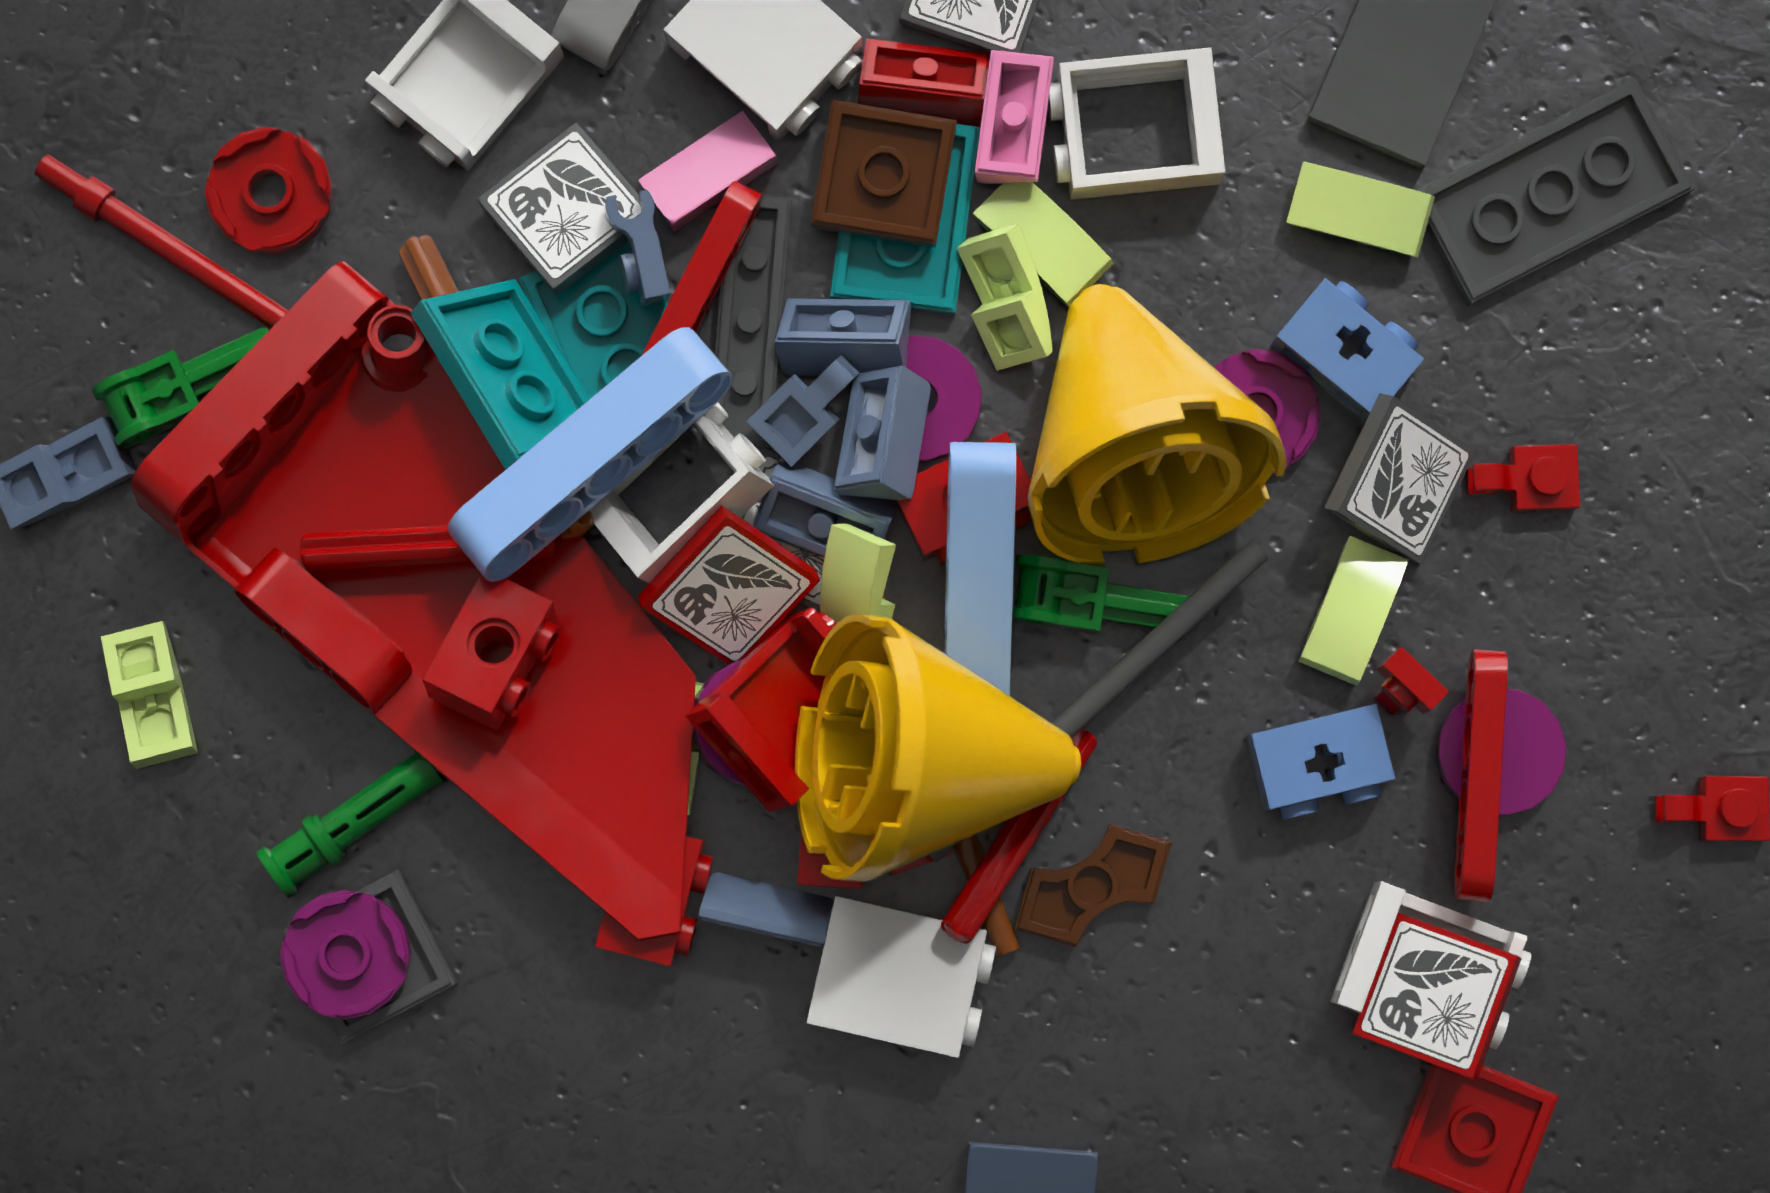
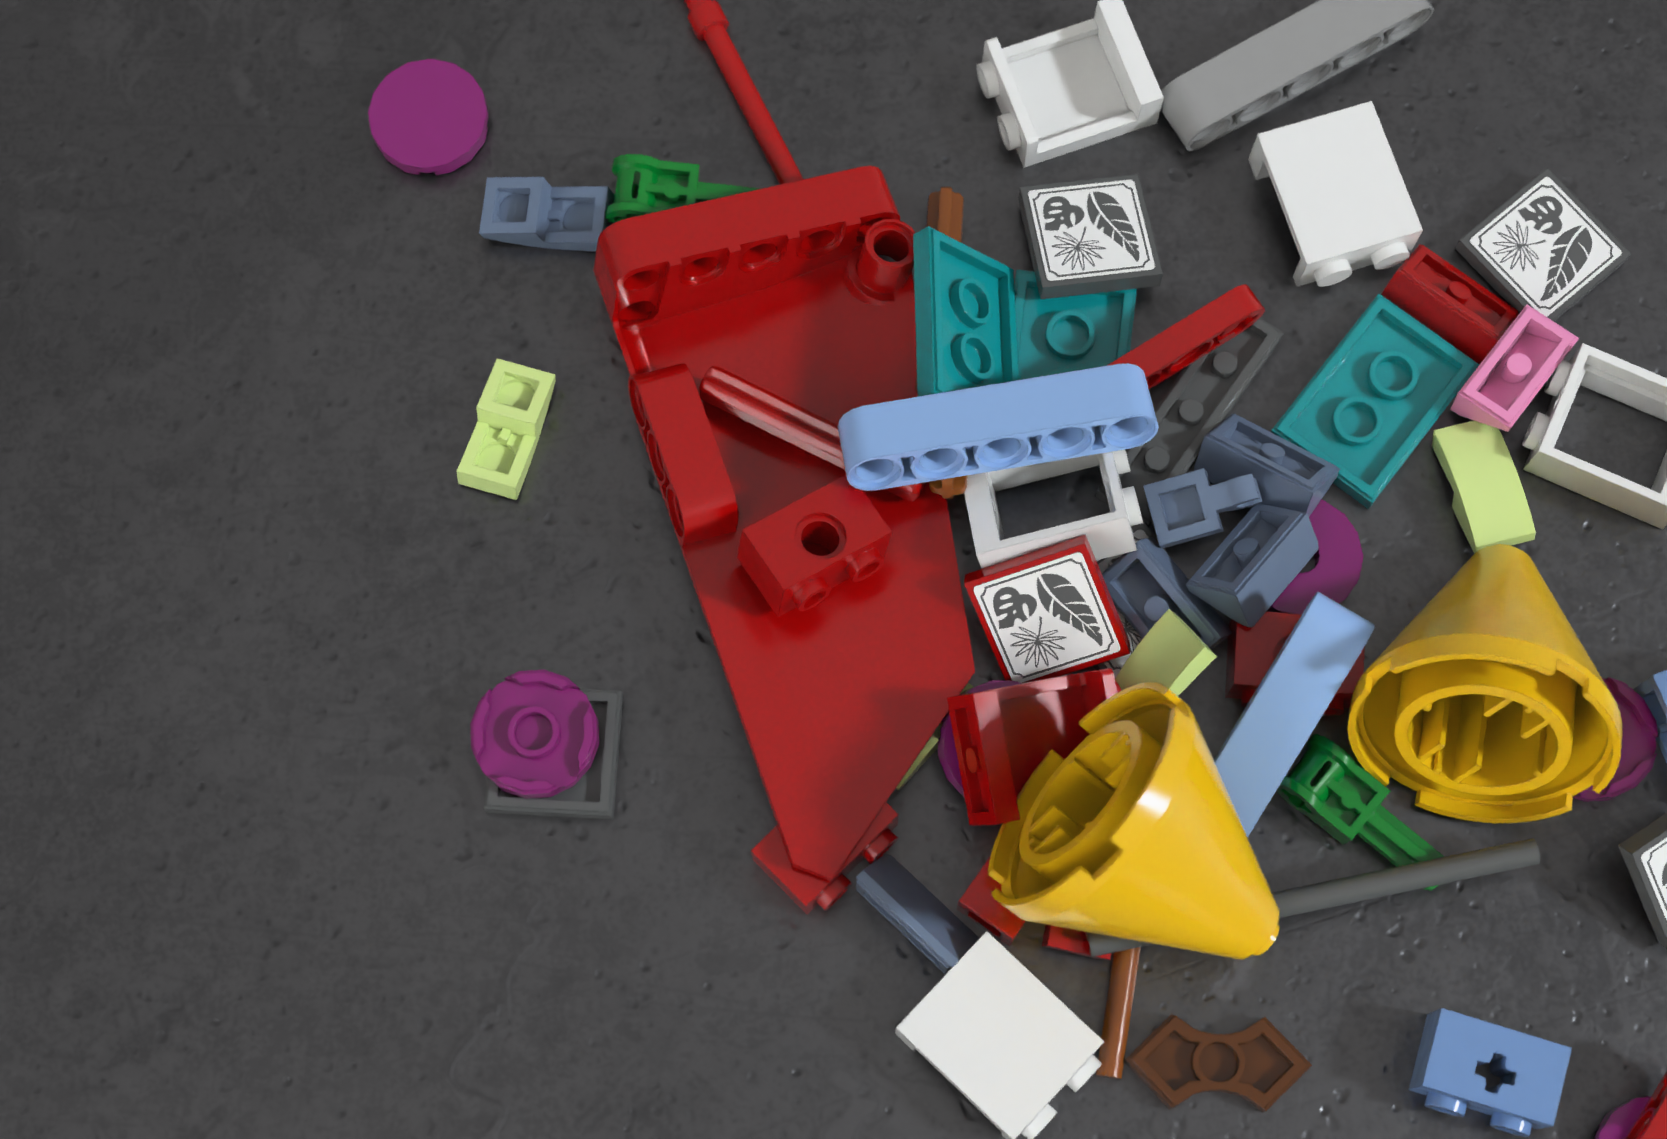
camera: 30 degrees right, 10 degrees down
red tile [205,127,334,255] -> none
green pin [256,752,443,898] -> none
sand blue plate [605,189,671,306] -> none
bright pink slope [638,111,778,233] -> none
reddish brown tile [811,100,957,248] -> none
red axle [941,728,1097,944] -> none
yellowish green slope [957,223,1053,371] -> none
yellowish green slope [1298,536,1409,686] -> none
red plate [1374,647,1449,716] -> none

